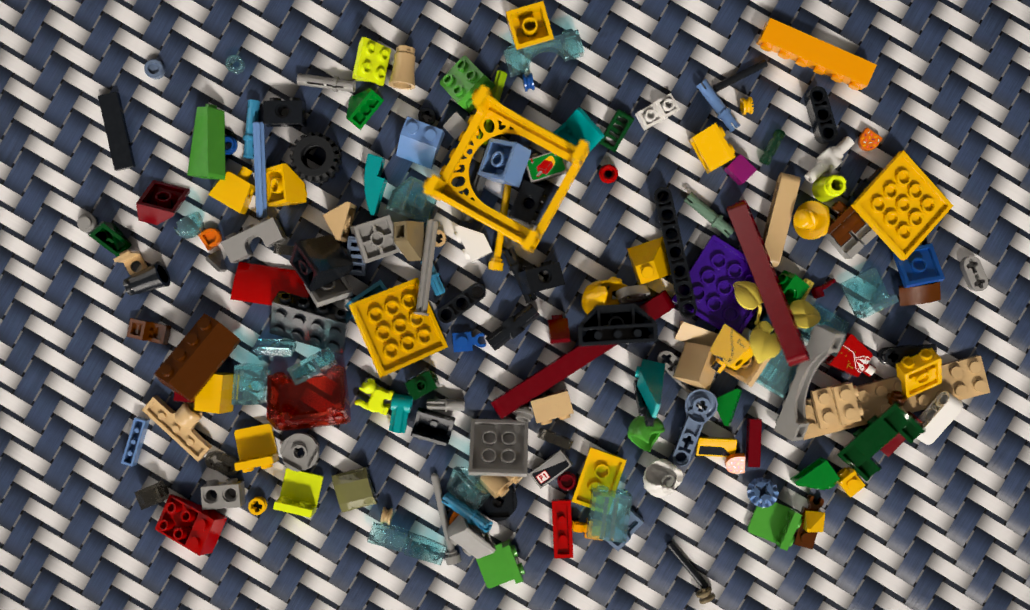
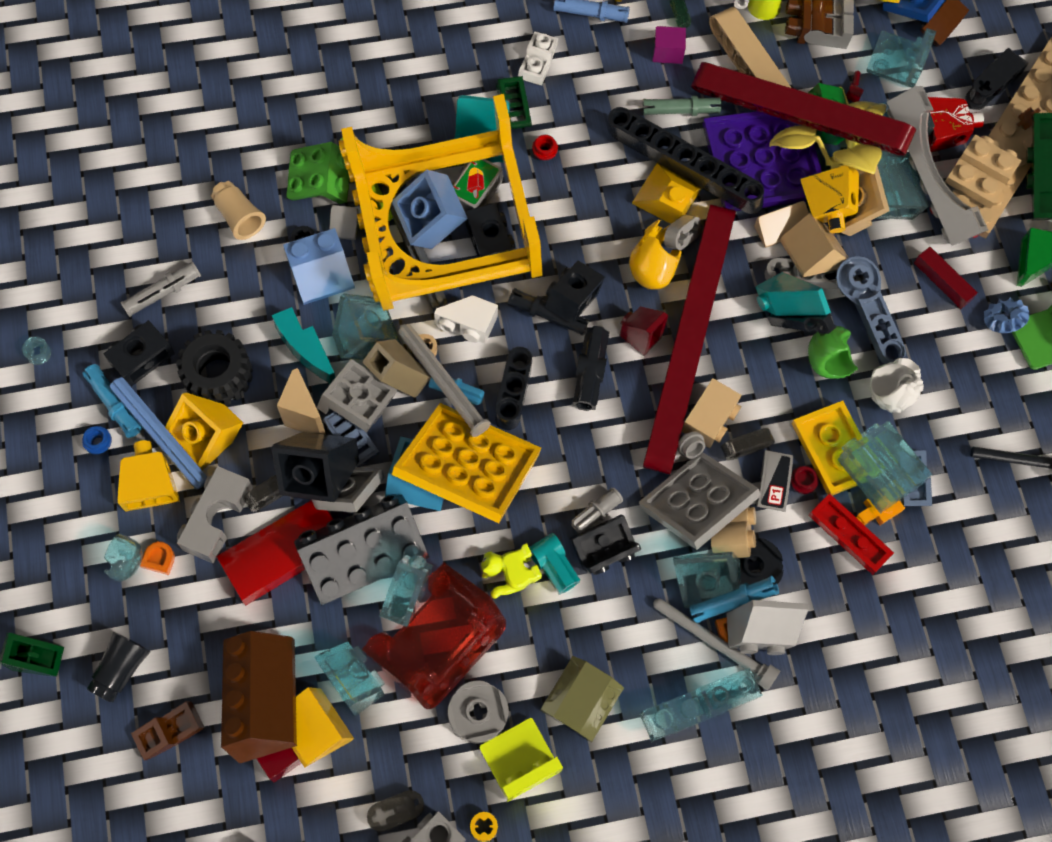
camera: 45 degrees left, 20 degrees down
tan bracket [113,249,148,275] -> none
dark red slope [136,180,190,225] -> none
tan plate [142,395,213,462] -> none
bright green slope [187,104,225,180] -> none
flat silver slope [205,250,227,272] -> none
yellow bracket [234,423,279,473] -> none
clear light blue plate [253,339,296,361] -> none
green slope [346,88,384,130] -> none
neon yellow bracket [352,37,391,86] -> none
tan bush [380,507,393,525] -> none
dark green head [405,369,440,400] -> none
blue plate [452,331,486,352] -> none
bright green bracket [476,539,526,588] -> none
yellow piece [488,184,512,271] -> none
clear light blue arch [503,29,584,77] -> none
yellow slope [506,1,554,50] -> none
blue bush [522,73,535,92] -> none
black wedge [578,303,658,347] -> none
yellow slope [689,123,735,174] -> none
yellow slope [696,436,737,457] -> none
green slope [717,389,742,426] -> none
tile [725,453,745,474] -> none
yellow plate [793,201,830,240] -> none
yellow plate [896,348,942,398] -> none

